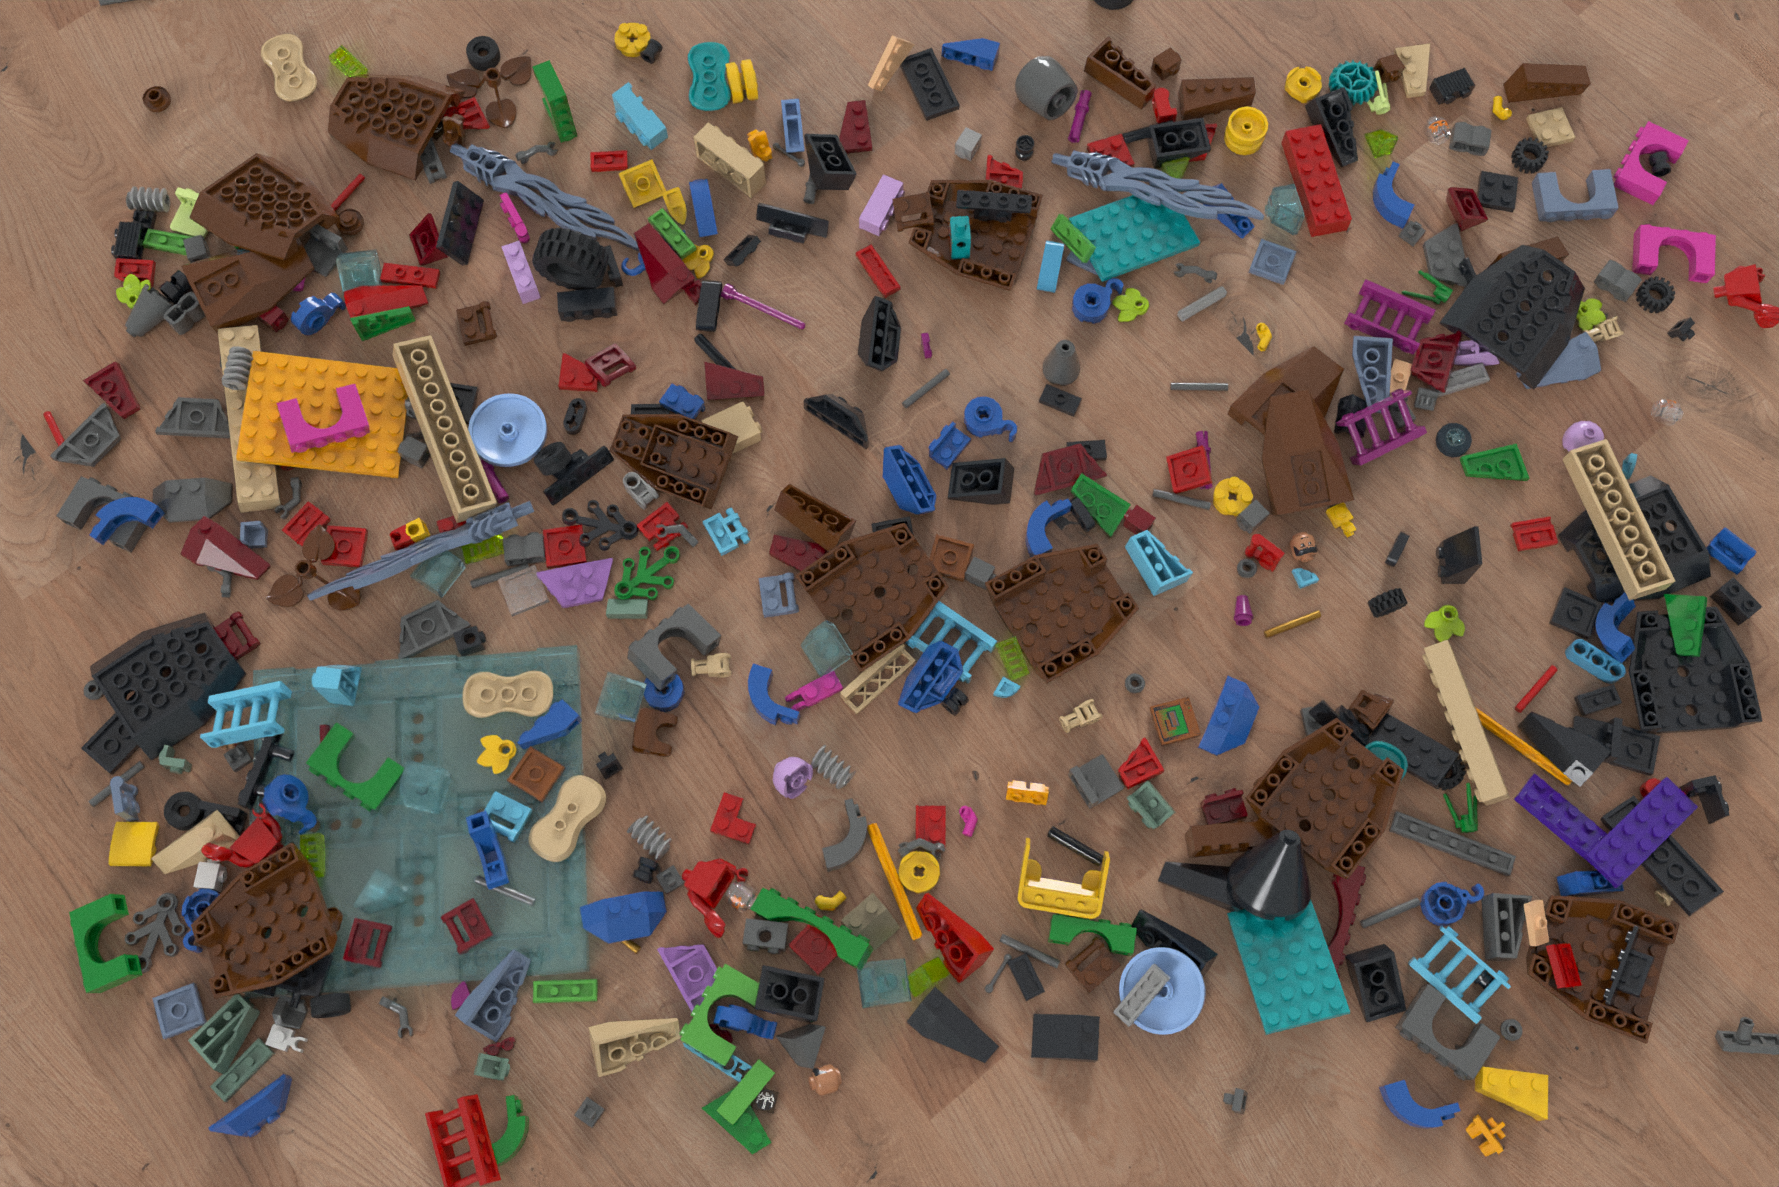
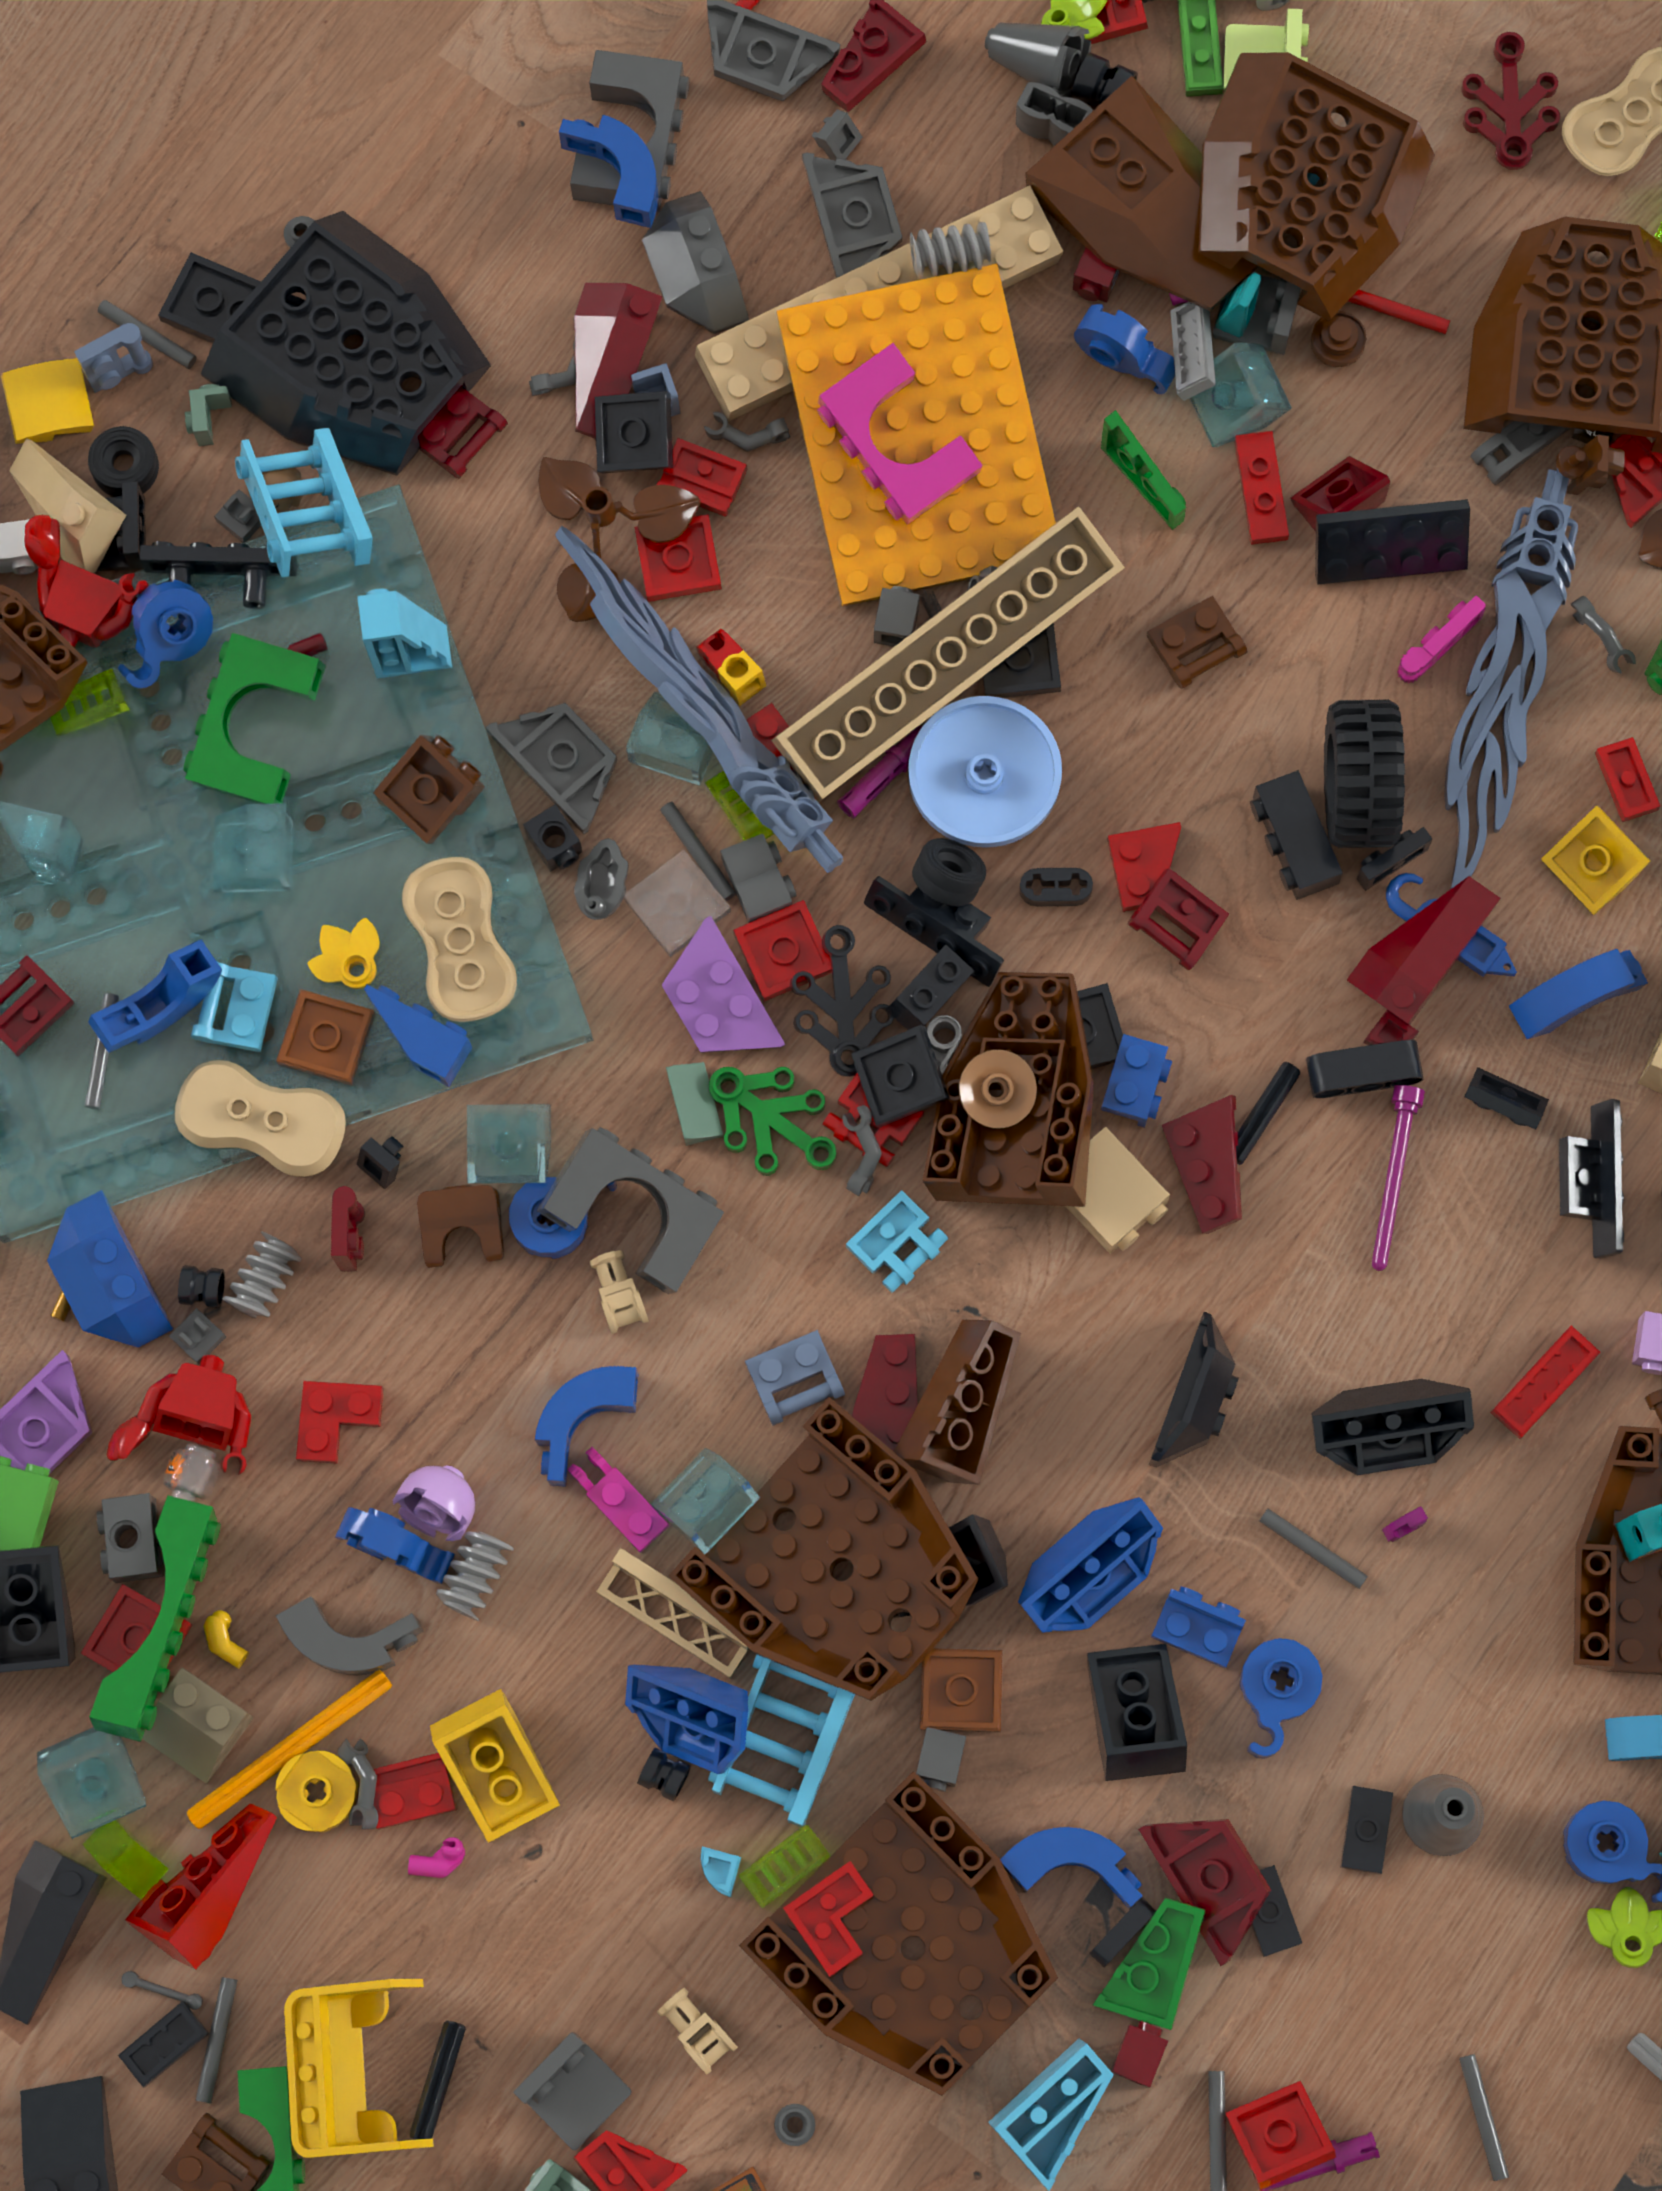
camera: 80 degrees right, 5 degrees up
dark grey panel [183,235,211,263] -> none
red wedge [343,285,429,318] -> none
lavender brick [502,241,541,304] -> none
bright green tile [648,208,697,260] -> none
yellow plate [662,187,687,225] -> none
yellow plate [682,244,714,279] -> none
light orange hinge [1006,780,1049,805] -> none
none -> dark red plate [331,1186,365,1272]
none -> blue piece [335,1507,455,1584]
none -> reddish brown plate [373,735,485,844]
none -> yellow slope [430,1689,560,1843]
none -> dark grey arm [574,838,629,920]
none -> black plate [595,391,673,474]
none -> red plate [783,1861,874,1978]
none -> dark grey tile [812,109,863,161]
none -> black plate [851,1025,950,1127]
none -> black brick [886,945,974,1030]
none -> medium nougat dish [959,1050,1037,1128]
none -> light grey plate [1170,301,1216,401]
none -> teal slope [1215,272,1262,338]
none -> dark red plant [1461,32,1560,170]

